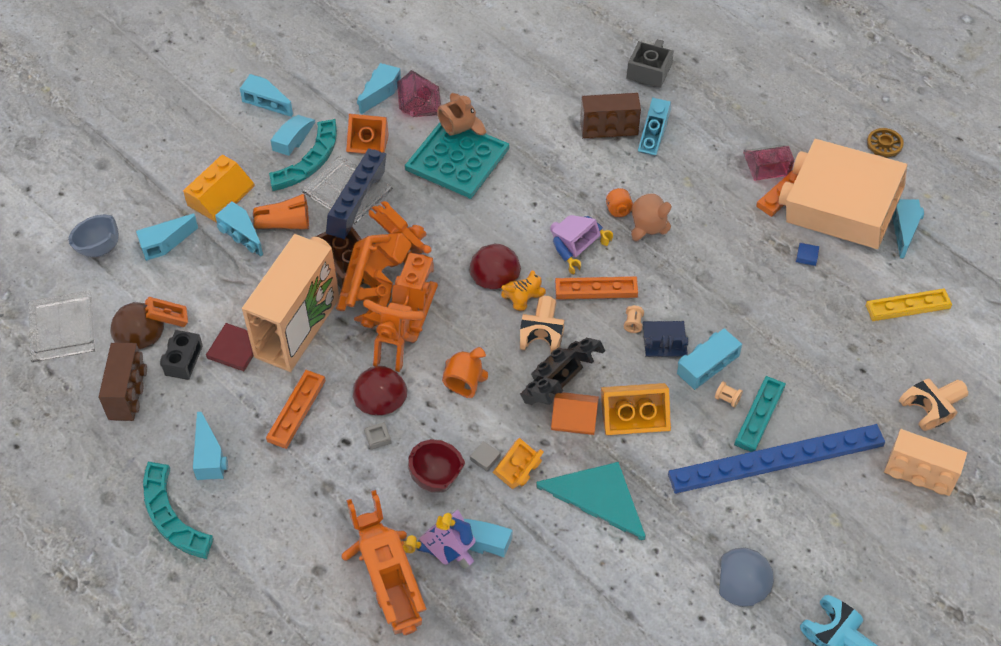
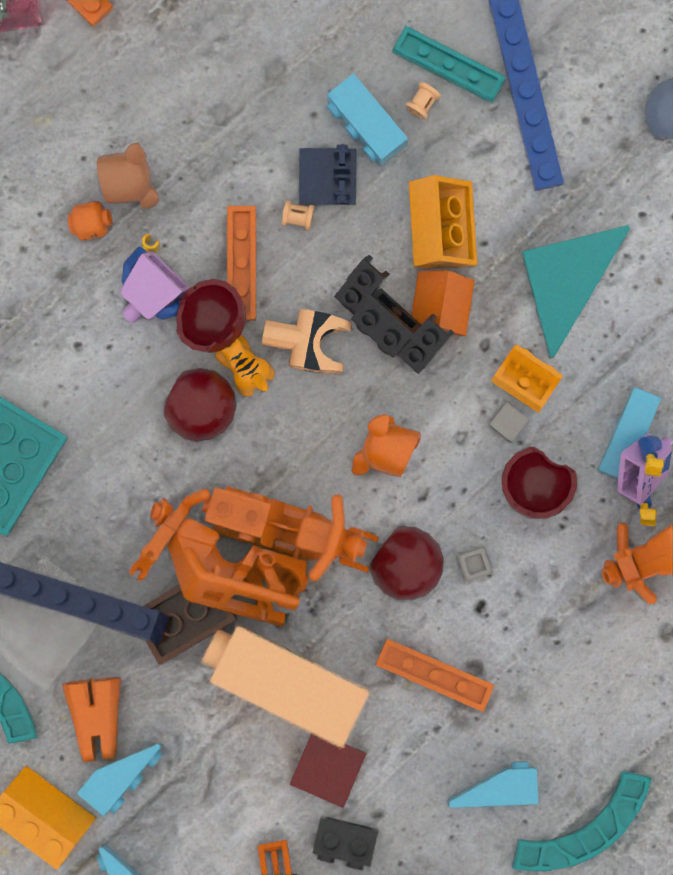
camera: 90 degrees left, 30 degrees up
none -> dark red cylinder [176,279,246,353]

